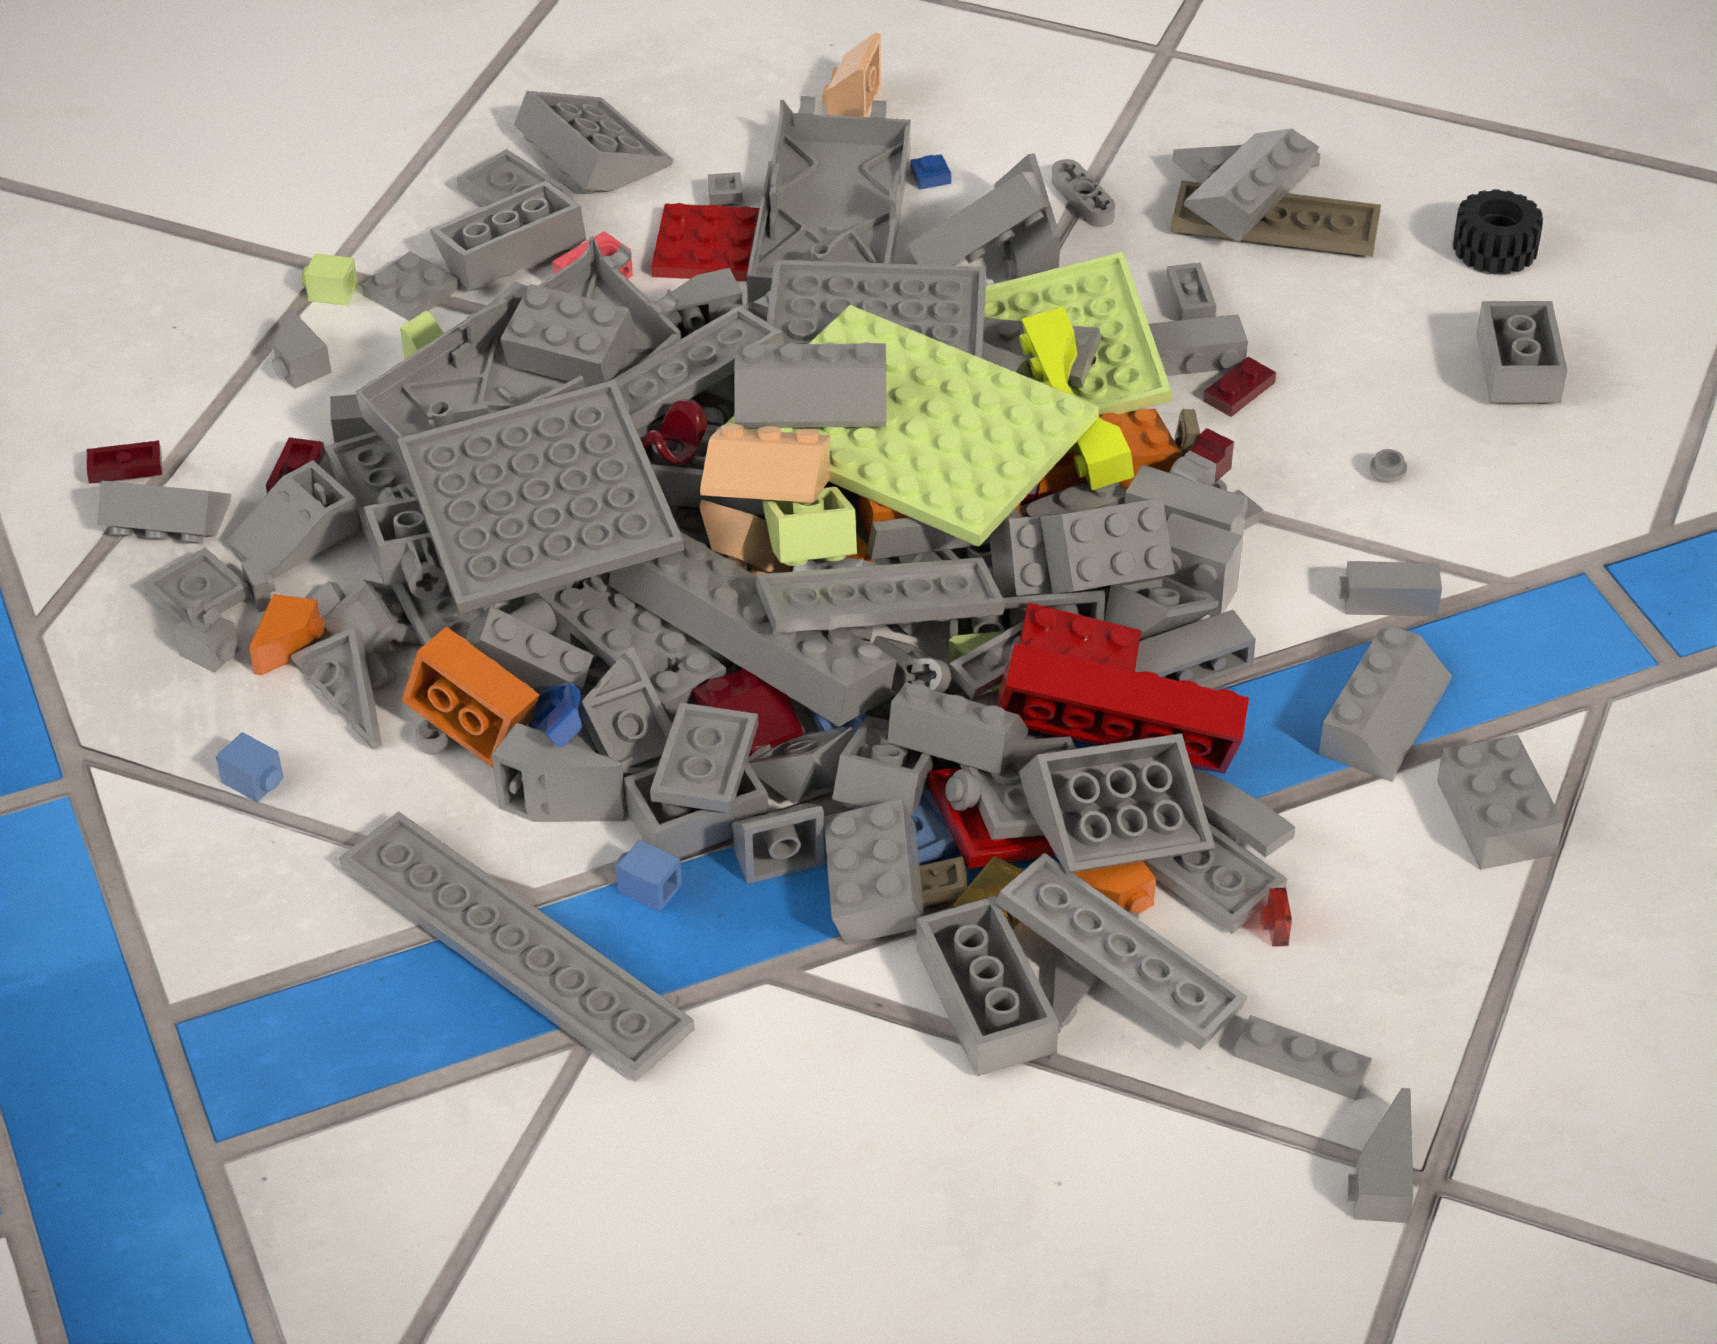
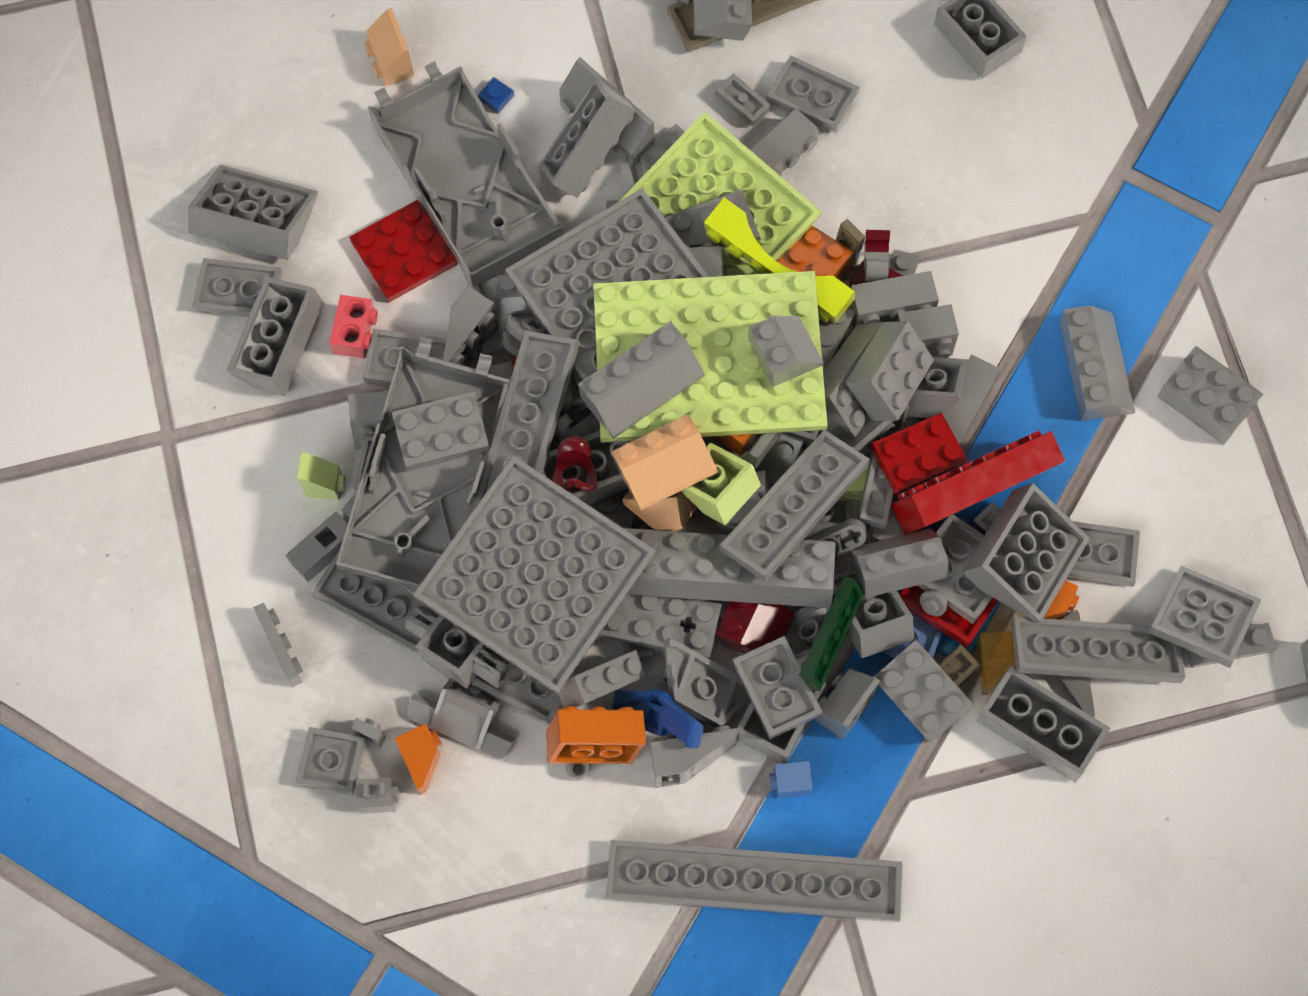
camera: 35 degrees left, 25 degrees up
dark red plate [86,440,163,484] -> none
light grey slope [97,480,231,542] -> none
medium blue brick [216,732,284,802] -> none
light grey slope [226,460,361,579] -> none
dark red plate [265,437,325,493] -> none
light grey slope [272,310,331,389] -> none
light grey wing [291,626,382,749] -> none
yellowish green brick [302,253,358,306] -> none
light grey plate [362,251,460,321] -> none
light grey plate [708,172,743,205] -> none
light grey beam [1052,159,1115,227] -> none
light grey slope [1192,767,1295,858] -> none
dark red plate [1203,357,1276,417] -> none
clear red plate [1260,887,1292,947] -> none
light grey brick [1338,561,1442,616] -> none
light grey plate [1370,449,1407,482] -> none
none -> light grey plate [253,602,303,687]
none -> light grey slope [748,316,824,387]
none -> light grey plate [766,55,860,133]
none -> dark green plate [799,577,864,691]
none -> light grey plate [1149,566,1261,668]

